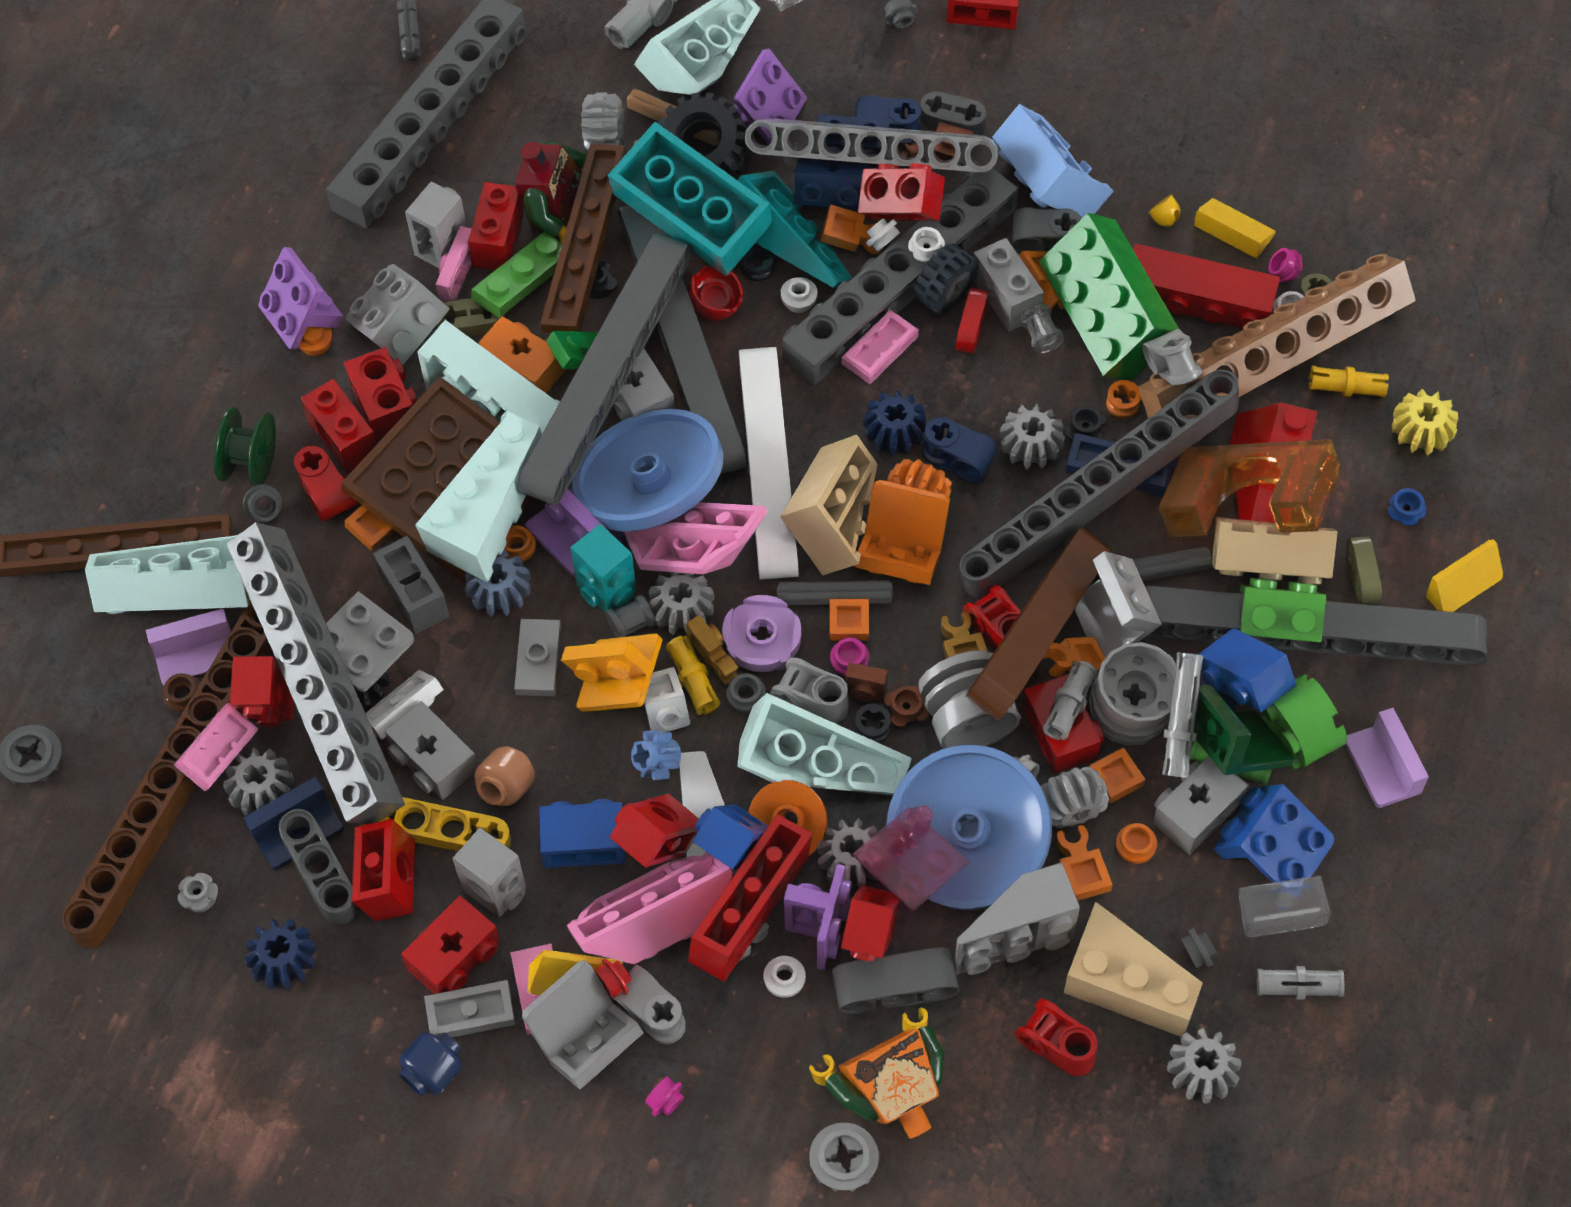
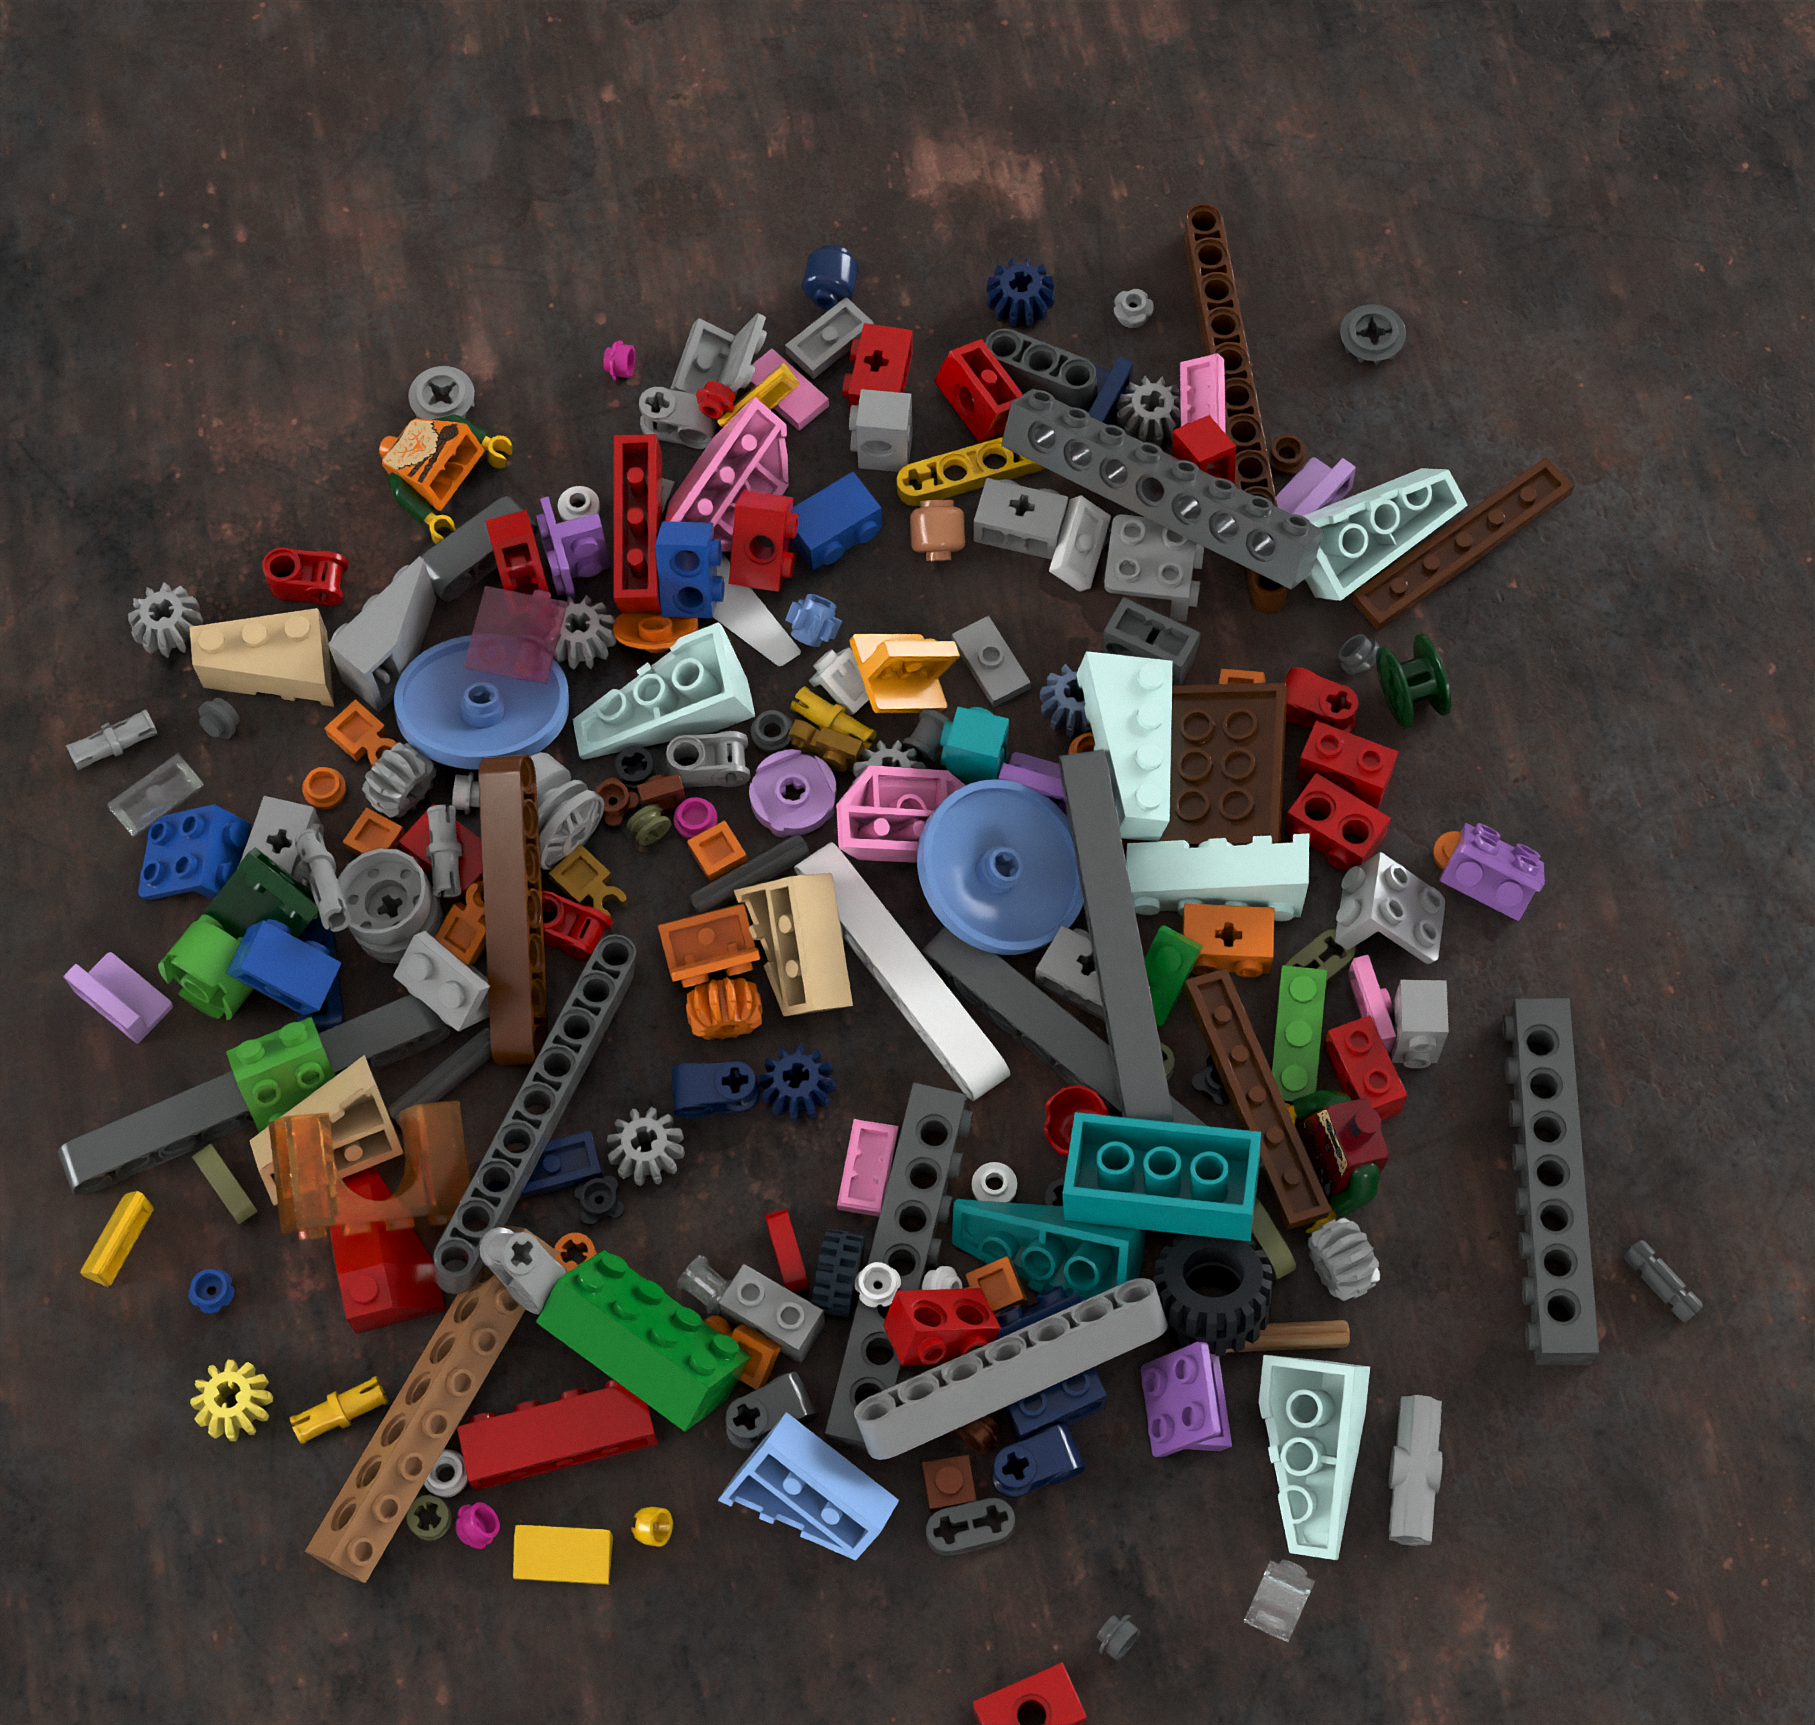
camera: 150 degrees right, 5 degrees up
none -> olive bush [627,804,672,846]

